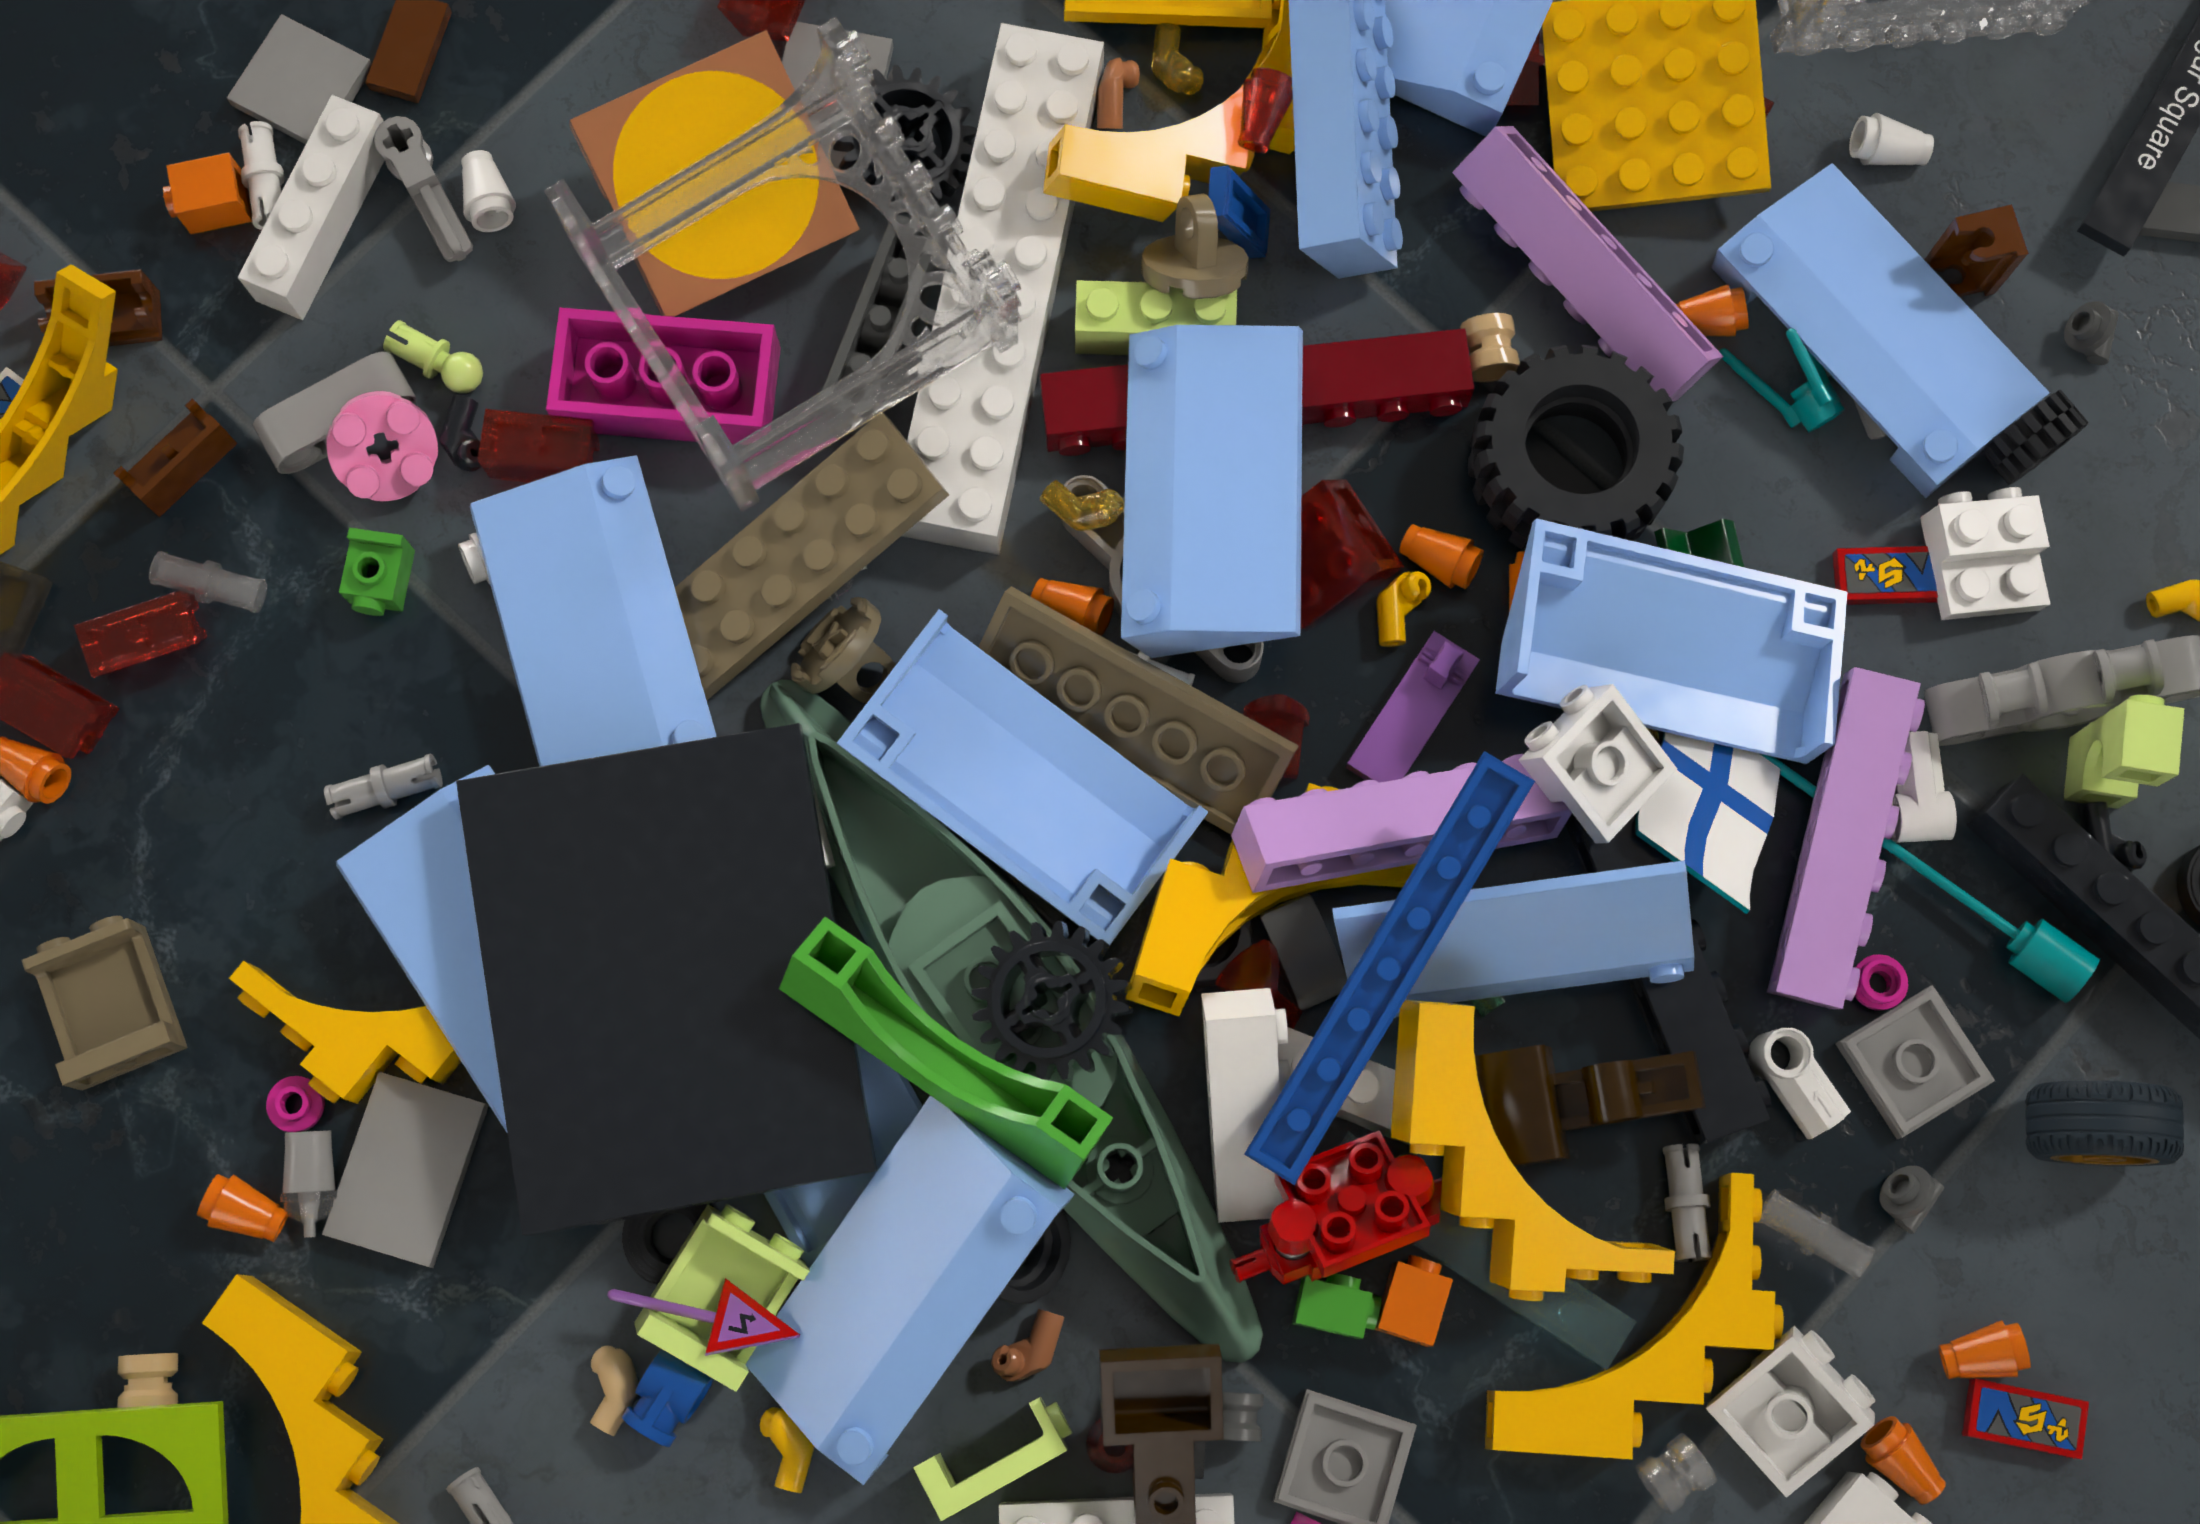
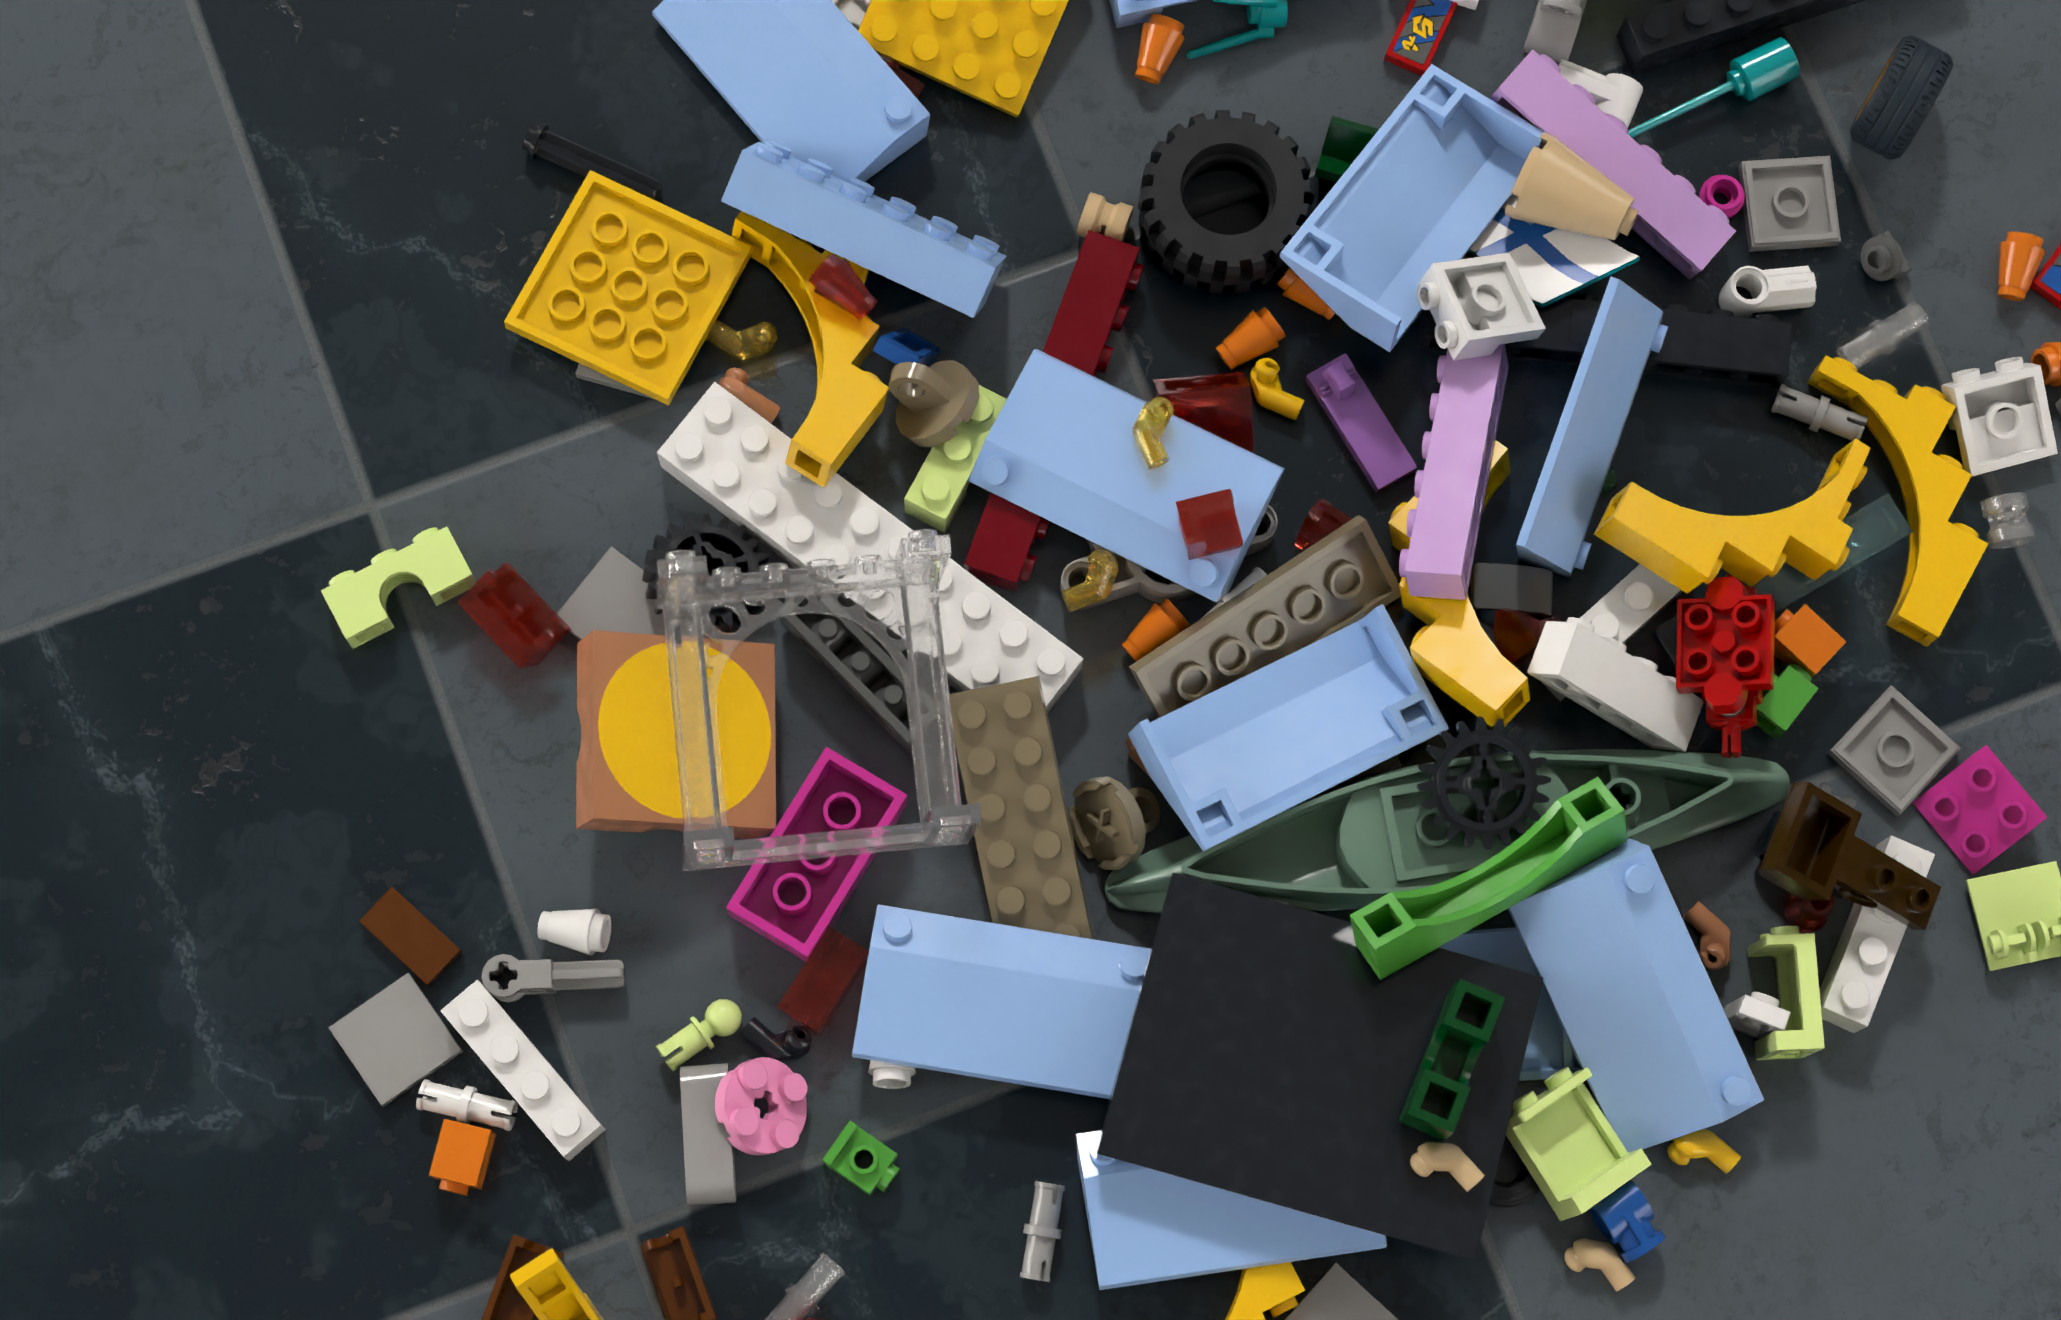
camera: 70 degrees left, 0 degrees up
piece [607,1278,800,1356] -> none
blue tile [1244,751,1535,1185] -> none
lavender brick [1452,126,1723,401] -> none
dark brown plate [1475,1045,1706,1168] -> none
none -> clear yellow arm [1132,397,1173,469]
none -> clear red panel [1176,489,1243,560]
none -> dark green arch [1398,979,1505,1141]
none -> tan arm [1410,1142,1485,1192]
none -> tan cone [1505,132,1639,240]
none -> white plate [1724,992,1791,1039]

